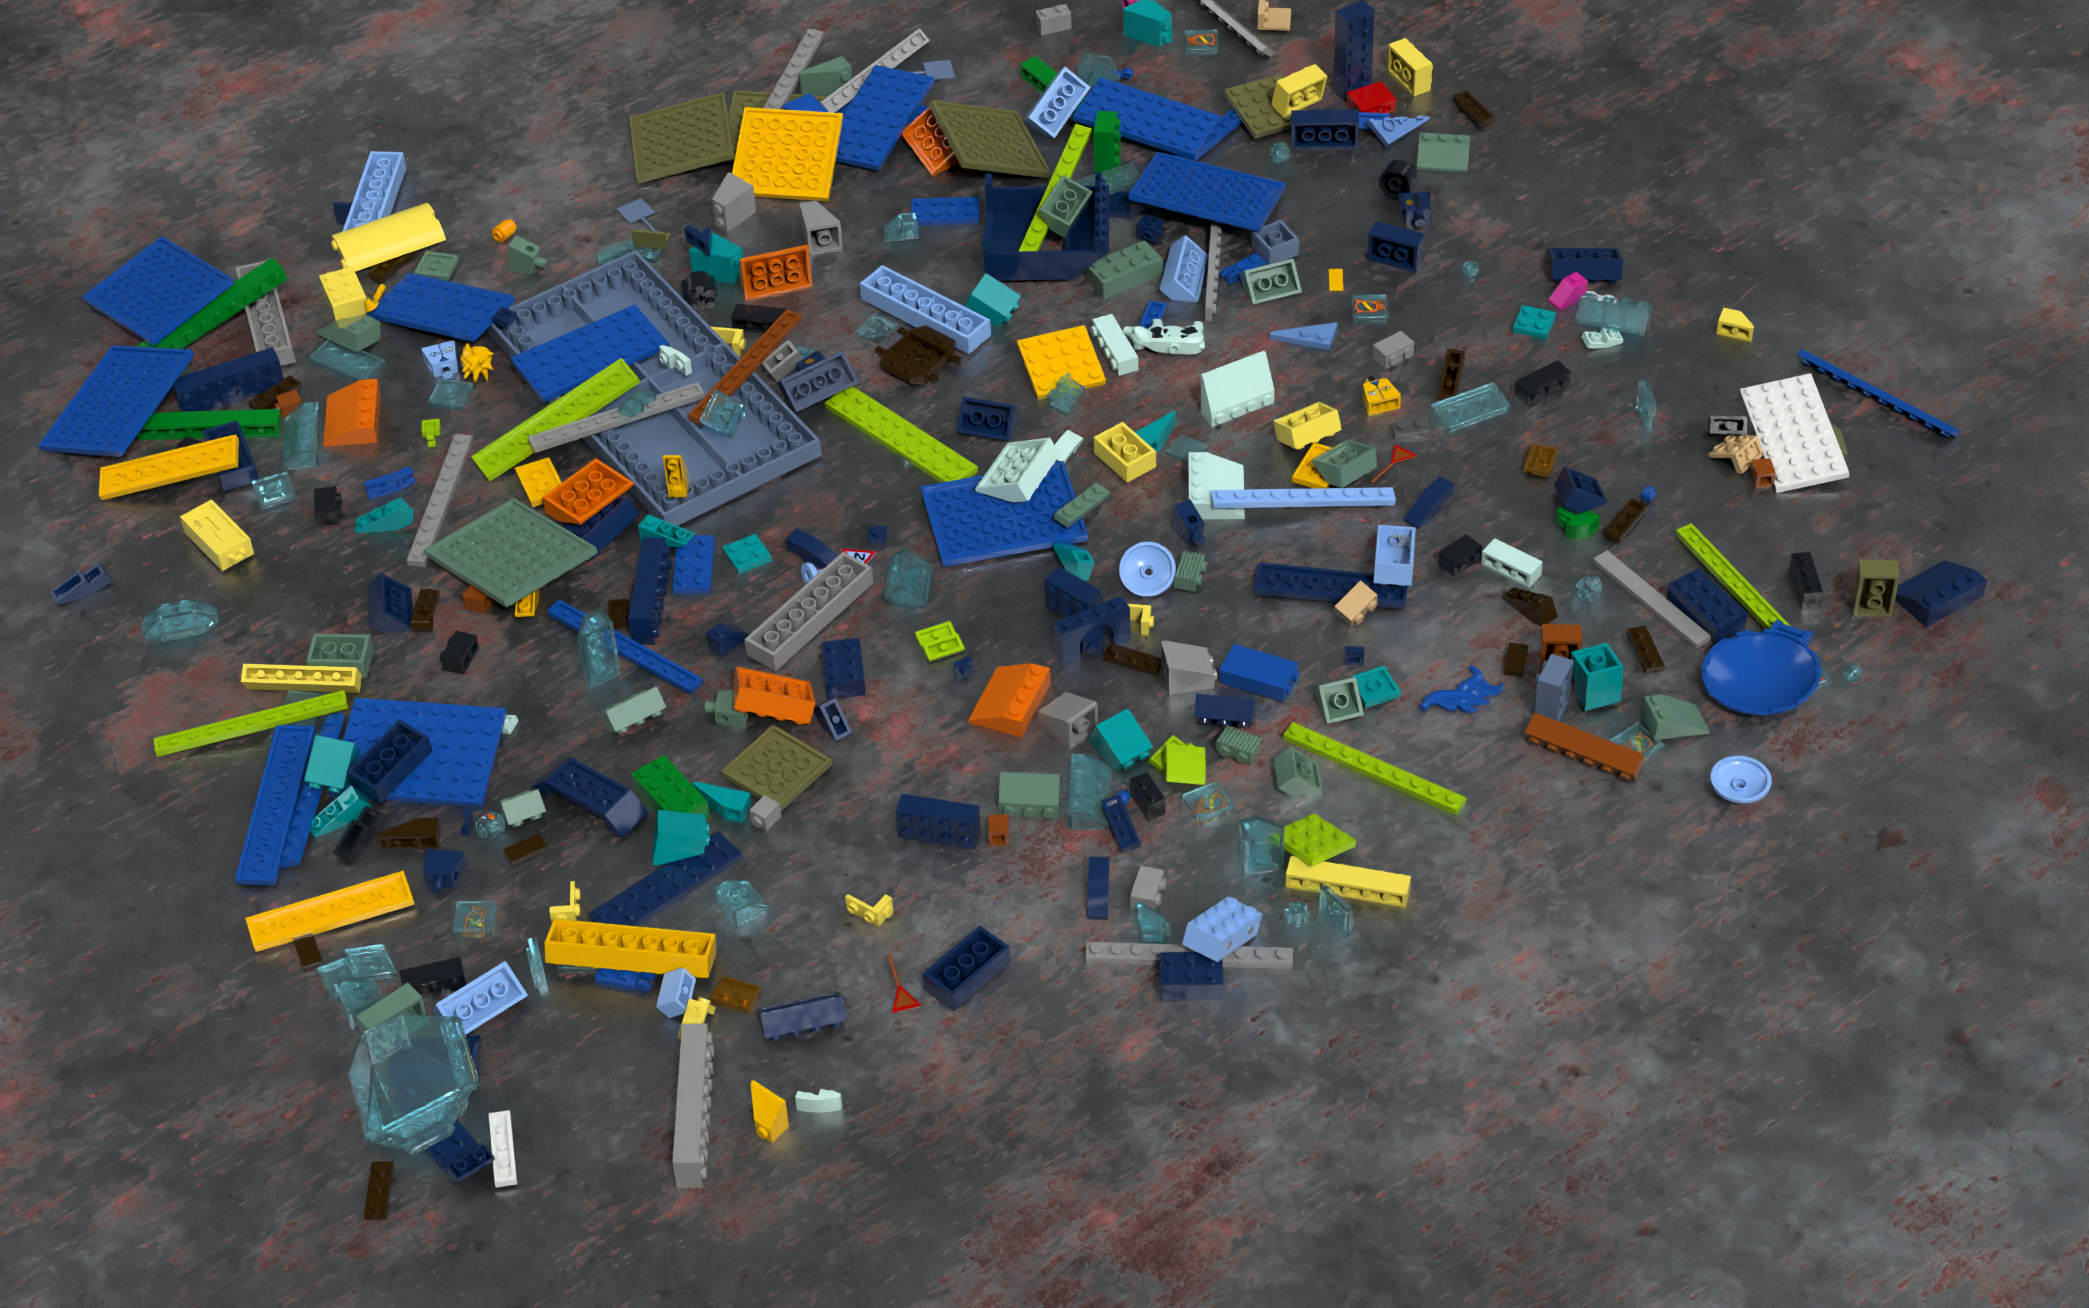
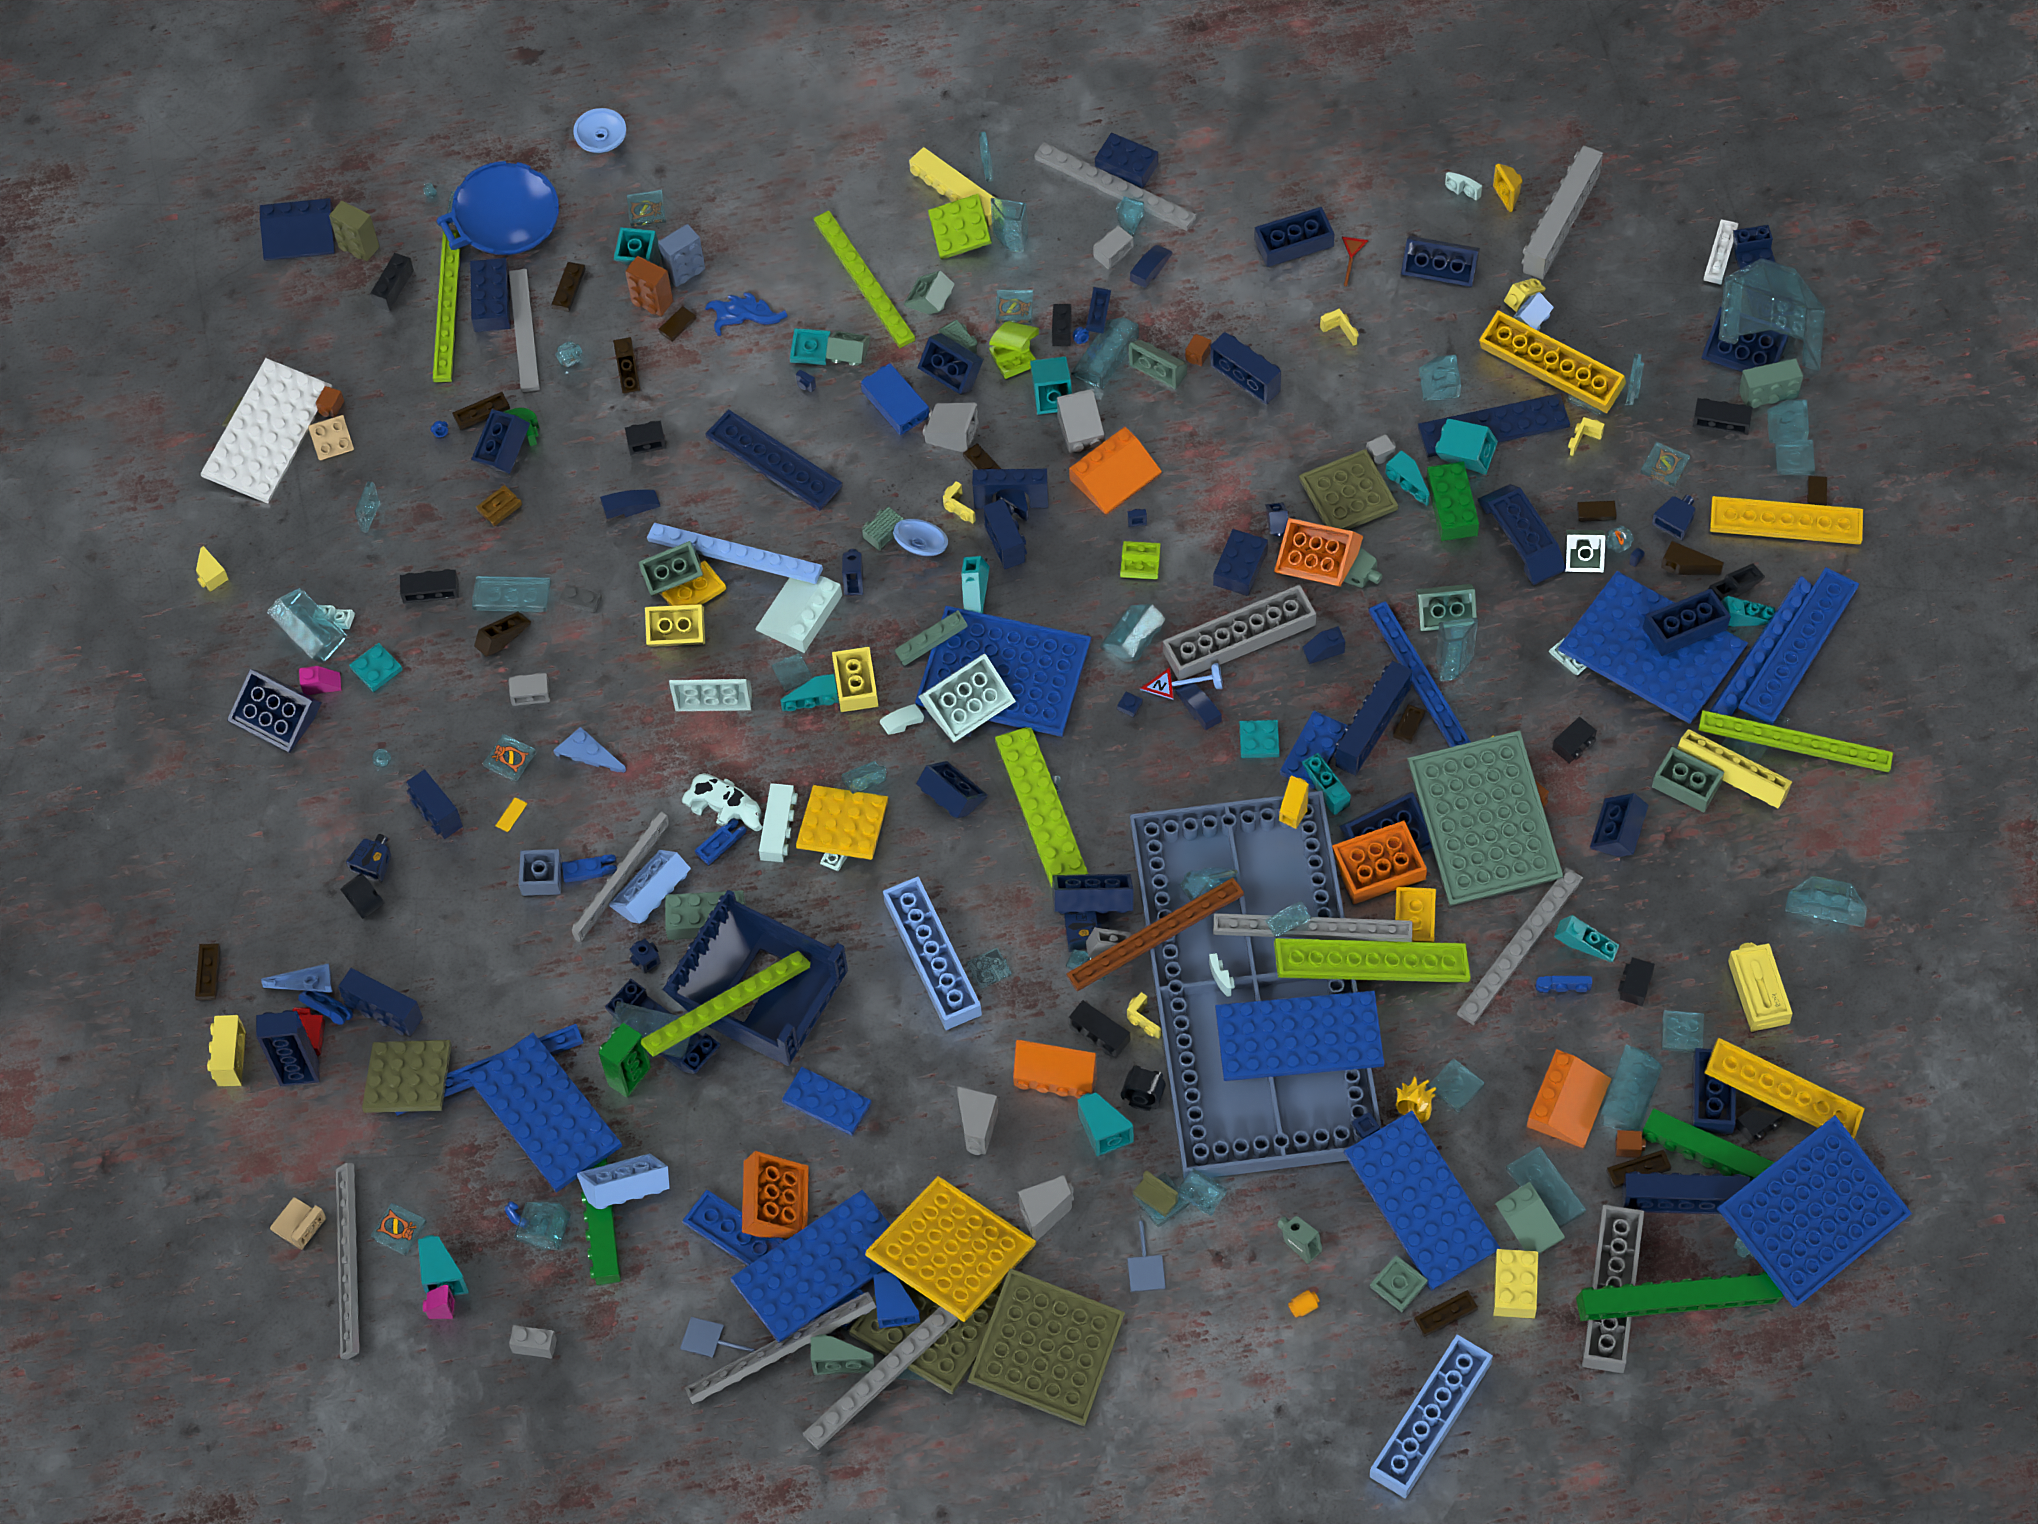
camera: 150 degrees left, 15 degrees up
dark blue slope [49,562,113,605] -> none
blue plate [82,236,234,346] -> none
teal slope [304,735,360,794] -> none
light yellow cylinder [331,203,446,271] -> none
dark blue slope [333,202,352,224] -> none
clear light blue tile [343,944,397,983] -> none
yellow piece [364,284,386,312] -> none
dark brown plate [364,1161,394,1220] -> none
dark brown plate [411,588,440,632] -> none
light blue torso [421,340,459,379] -> none
lime plate [422,419,441,448] -> none
light blue slope [432,961,528,1040] -> none
dark blue slope [684,225,713,257] -> none
pearl gold plate [711,976,761,1014] -> none
dark brown piece [875,325,962,385] -> none
clear light blue slope [883,213,919,242] -> none
olive plate [929,100,1051,178] -> none
teal slope [964,273,1021,327] -> none
sand green slope [1039,175,1093,238] -> none
blue plate [1128,152,1286,232] -> none
light blue piece [1182,897,1262,962] -> none
sand green slope [1239,258,1302,305] -> none
clear light blue gear [1269,142,1290,163] -> none
light yellow brick [1271,64,1327,118] -> none
clear light blue gear [1285,901,1310,927] -> none
tan brick [1334,580,1378,628] -> none
yellow torso [1362,376,1401,416] -> none
dark orange piece [1371,445,1418,483] -> none
light blue piece [1374,525,1416,586] -> none
sand green slope [1417,132,1470,173] -> none
light aqua brick [1481,538,1543,588] -> none
dark orange brick [1525,712,1645,782] -> none
sand green slope [1640,694,1709,740] -> none
brick [1708,415,1747,436] -> none
blue plate [1798,349,1960,437] -> none

